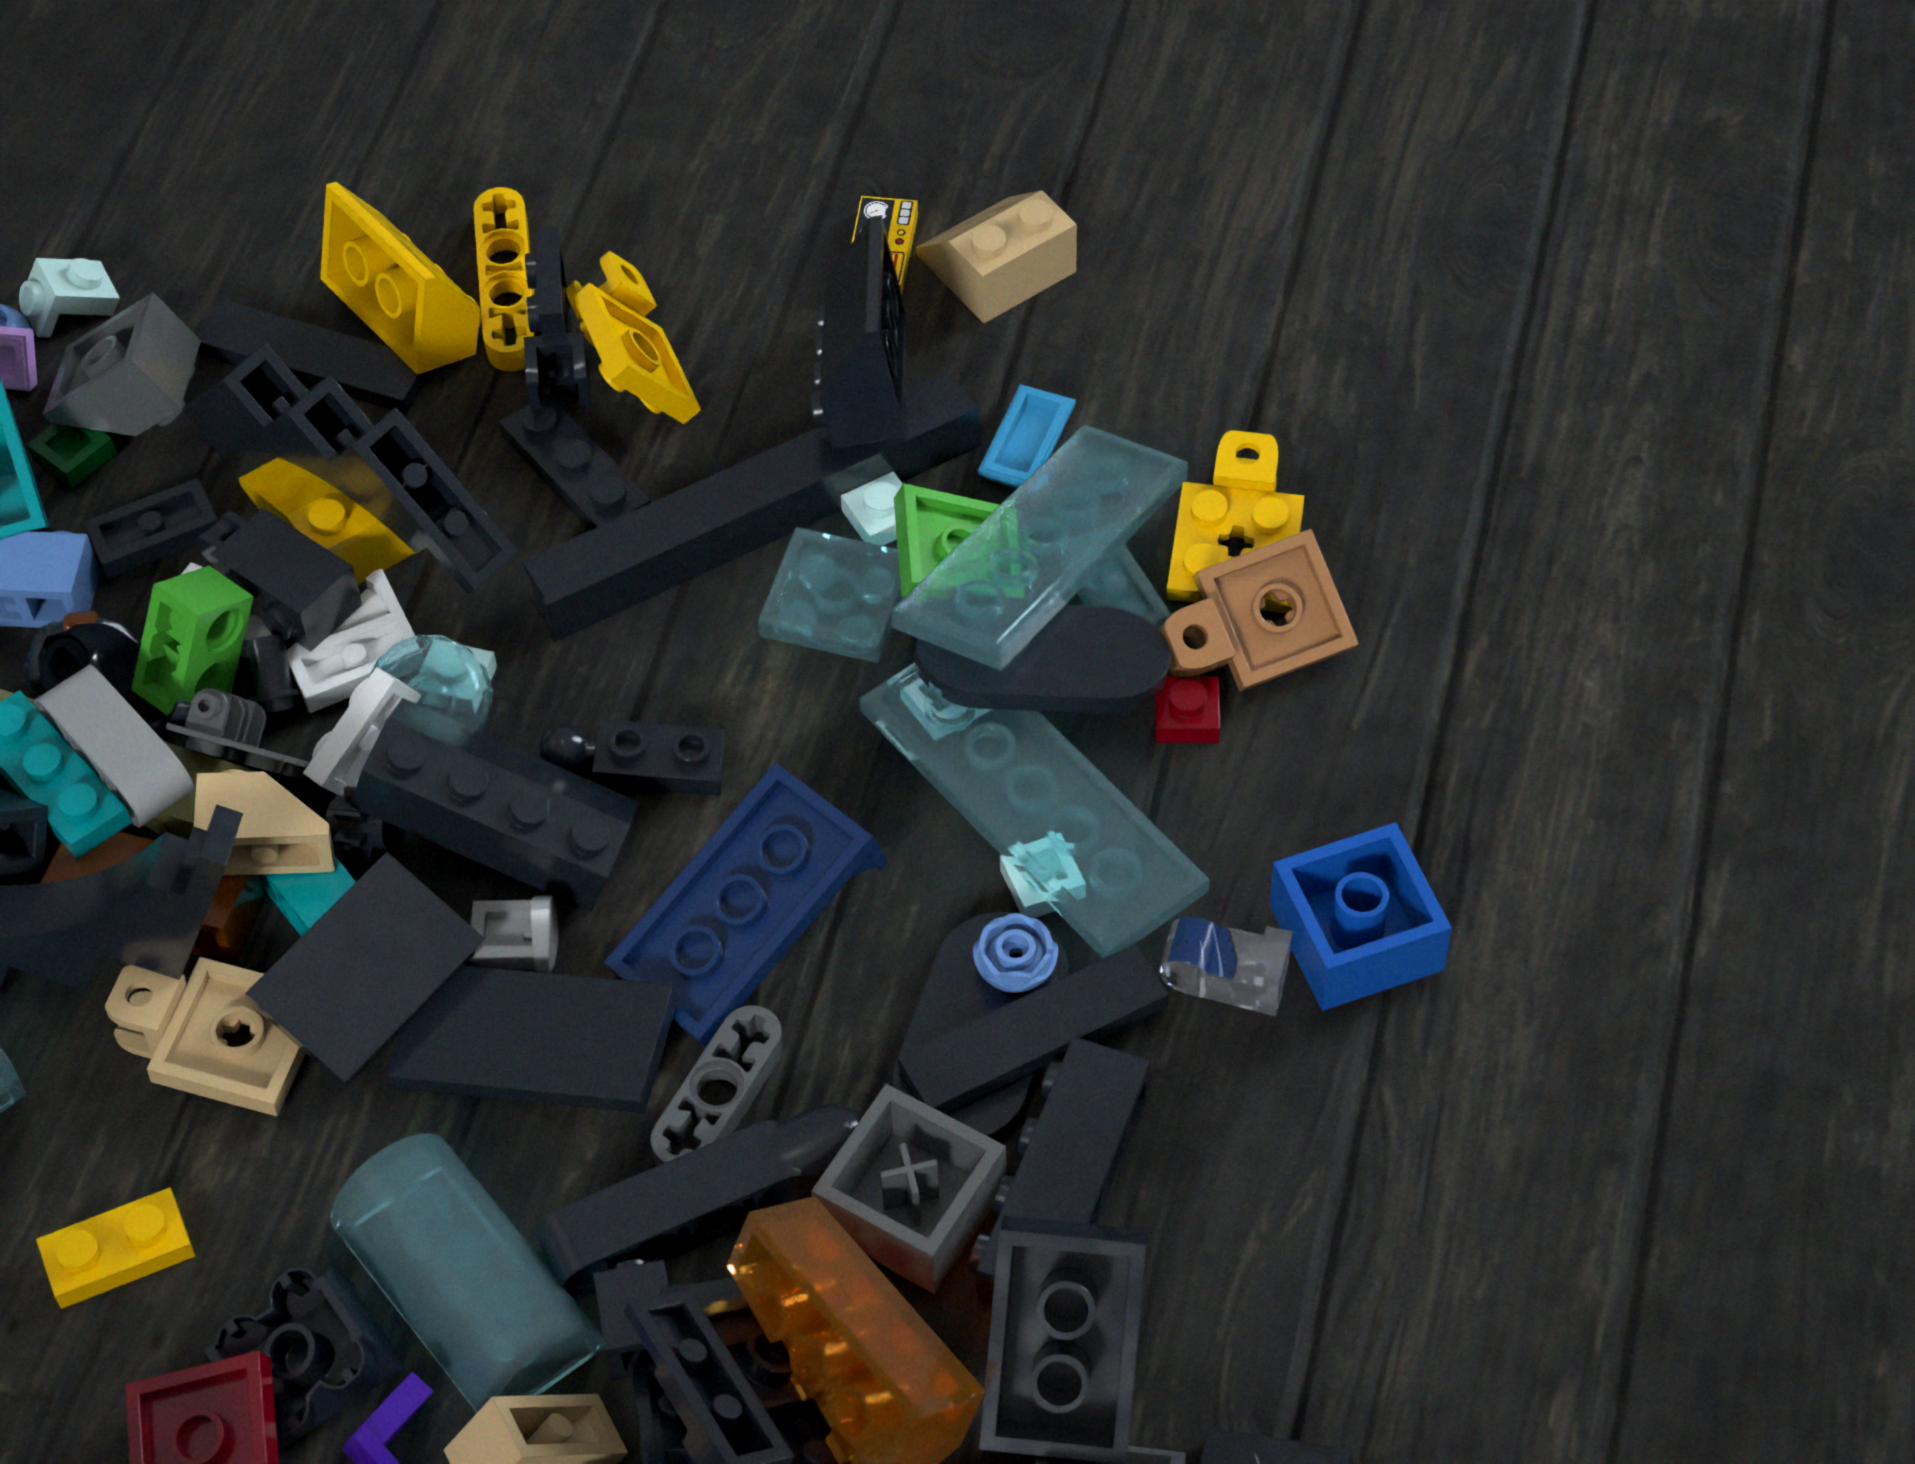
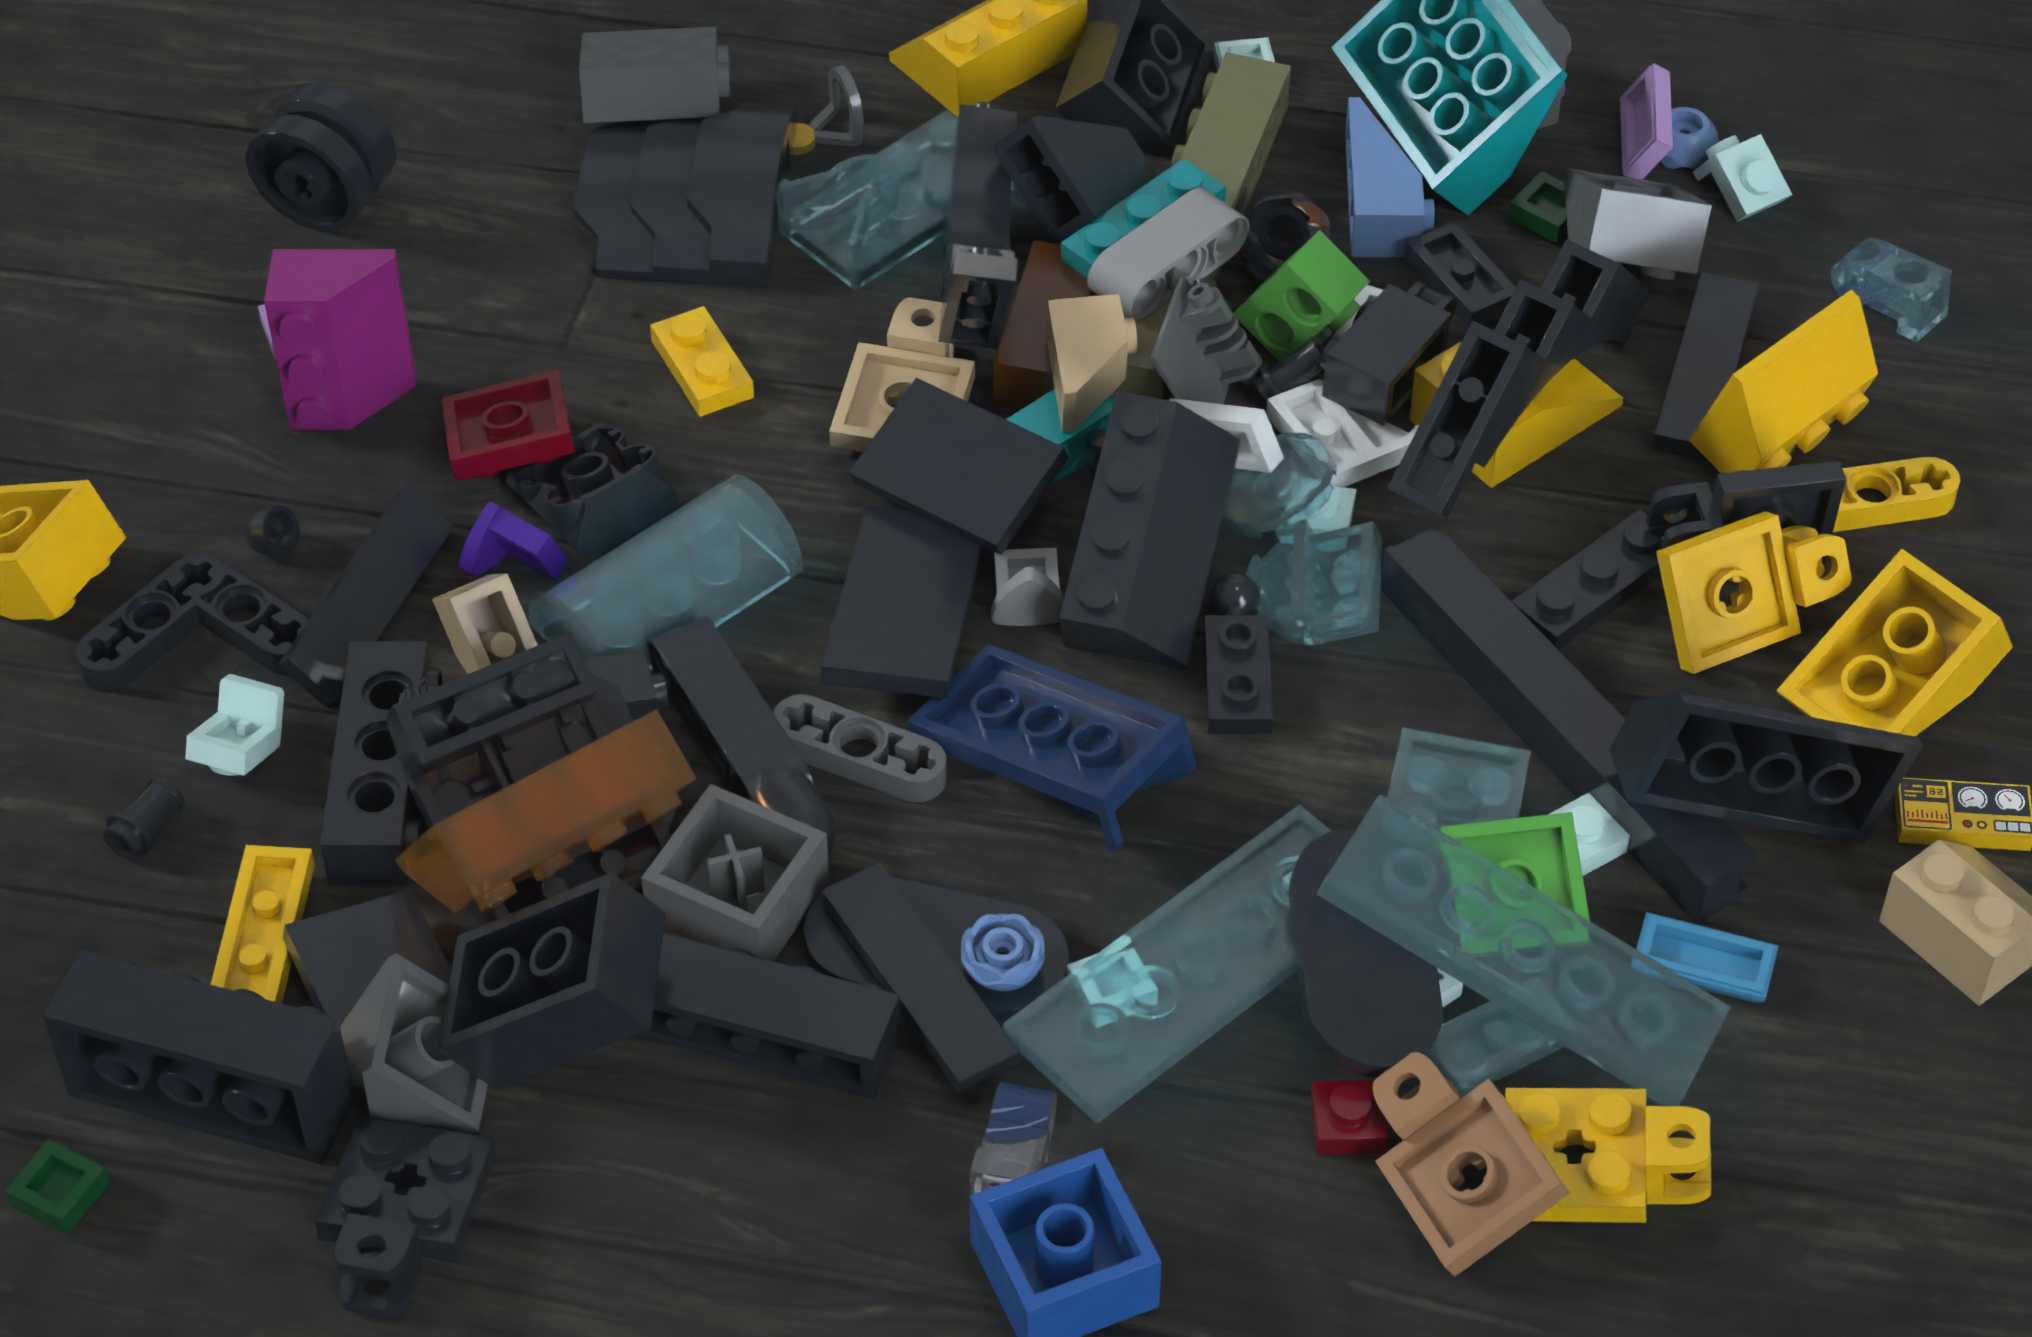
camera: 85 degrees right, 5 degrees down
none -> clear light blue slope [1246,519,1382,645]
none -> yellow slope [1776,549,2013,737]
none -> clear light blue leg [1830,237,1952,342]

